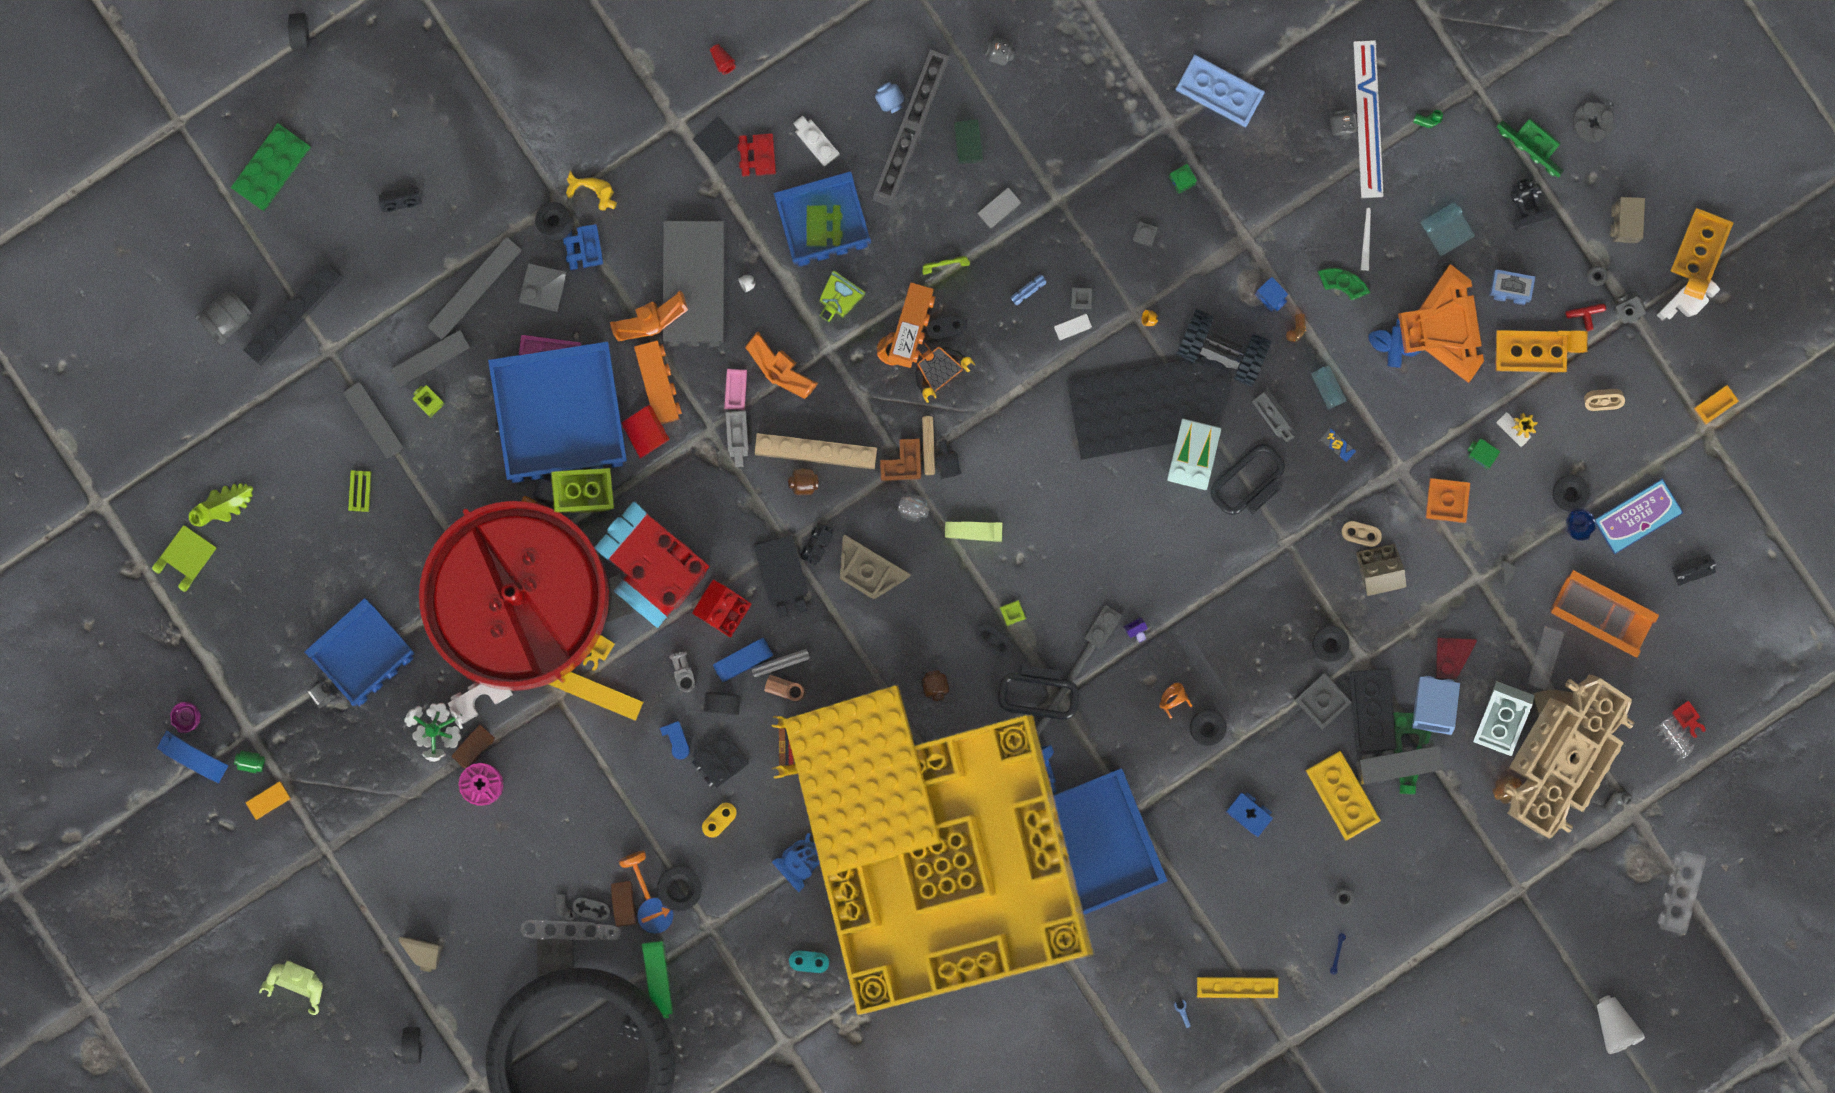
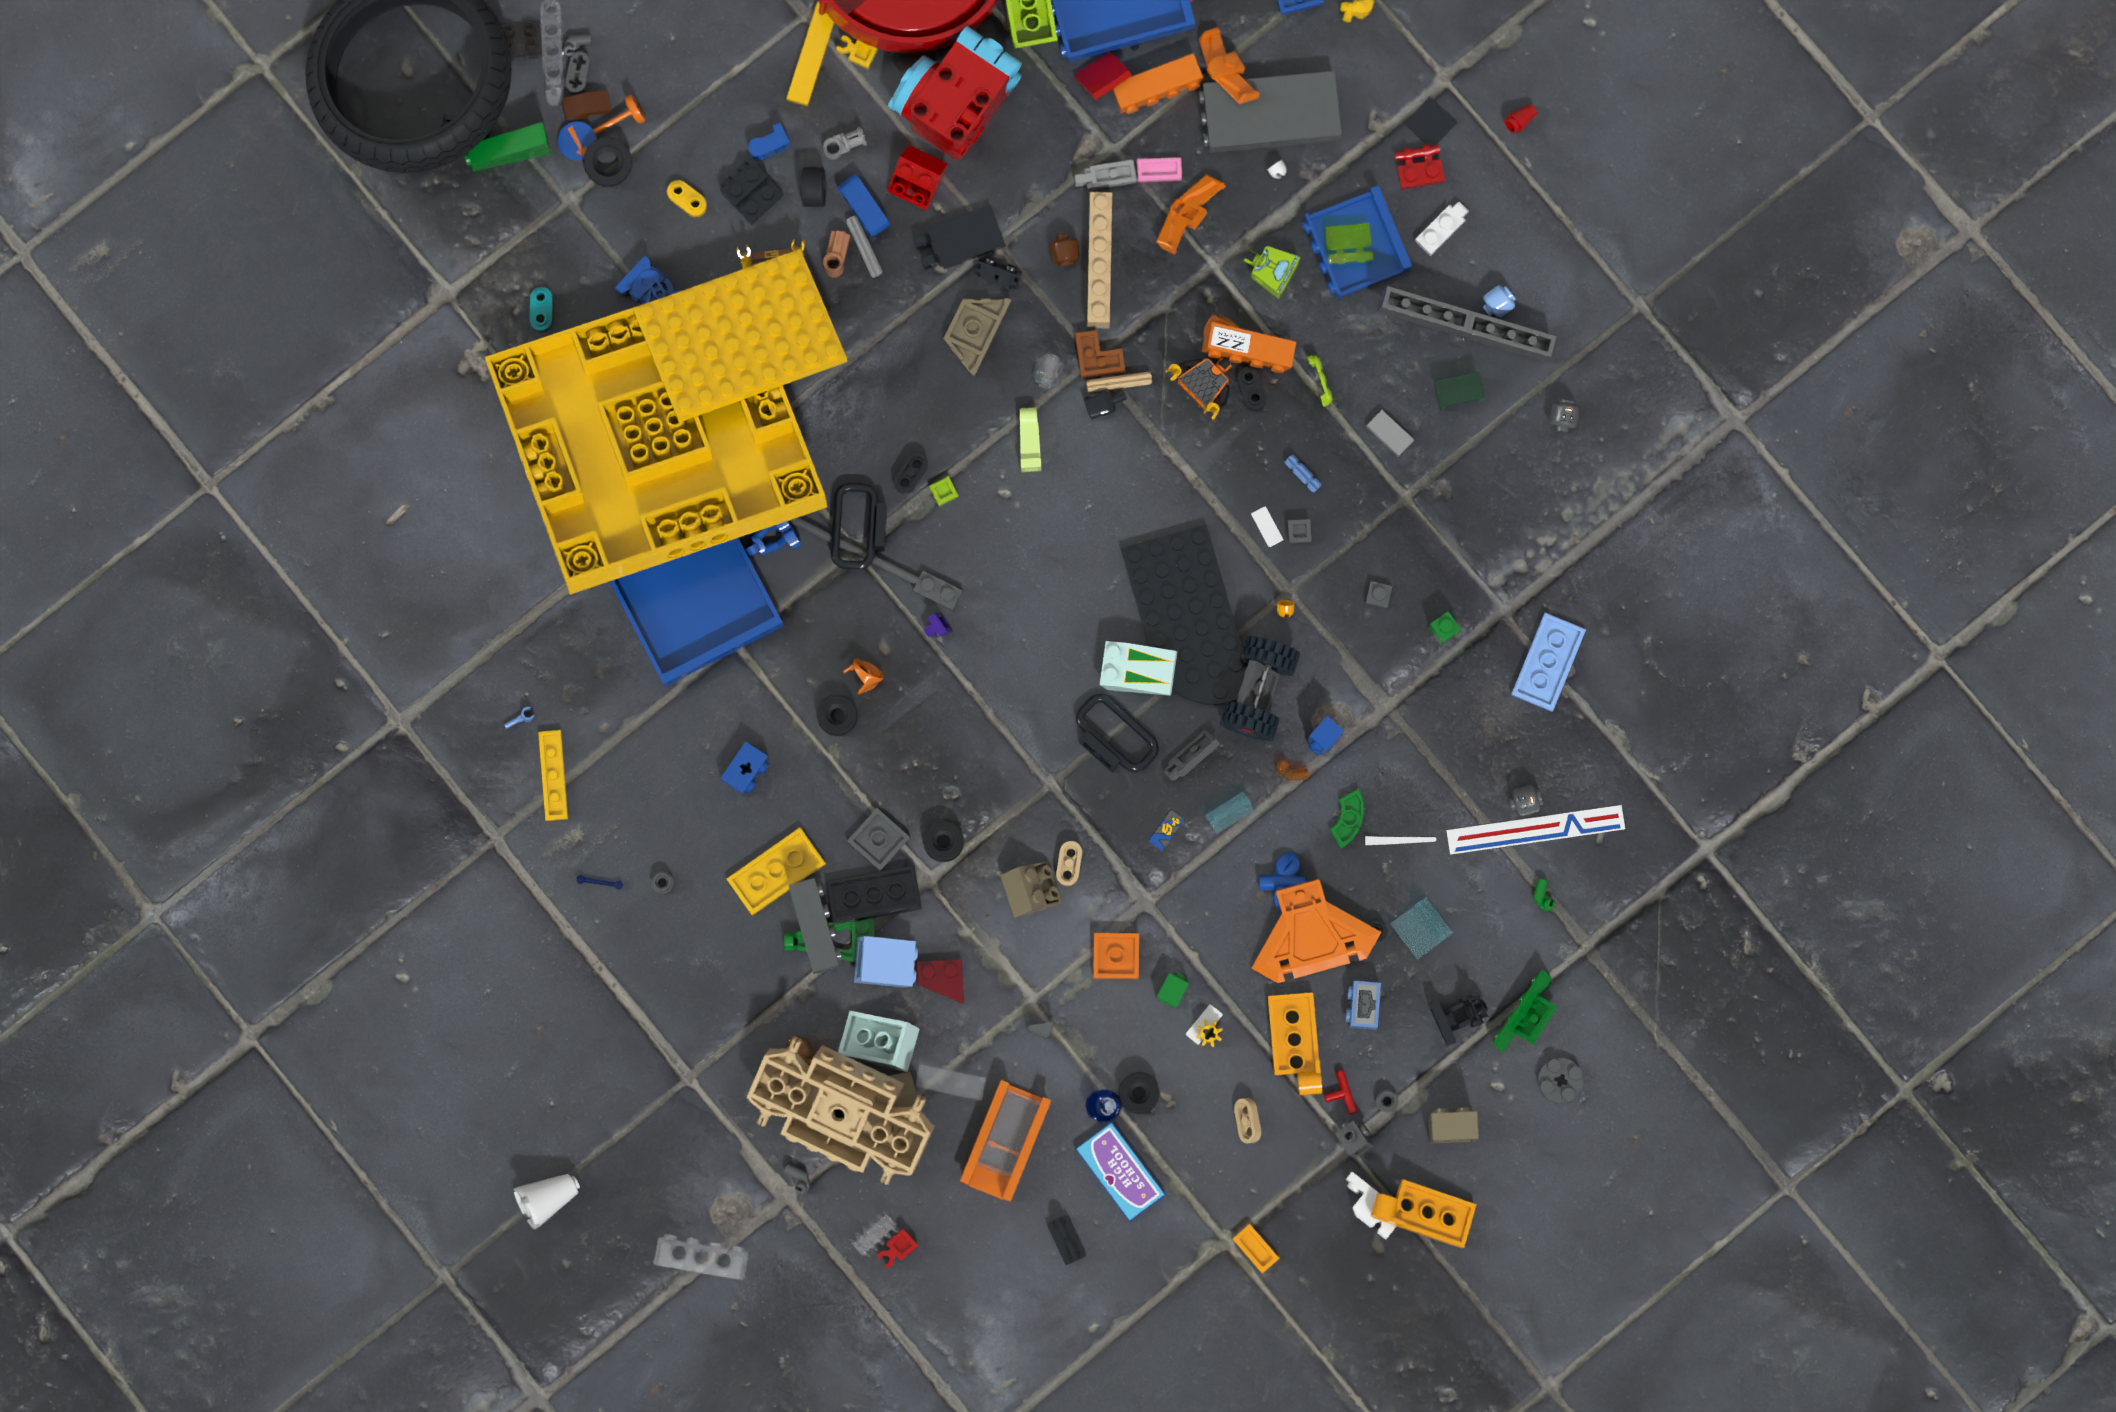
camera: 85 degrees right, 5 degrees down
reddish brown head [921,670,950,701] -> none

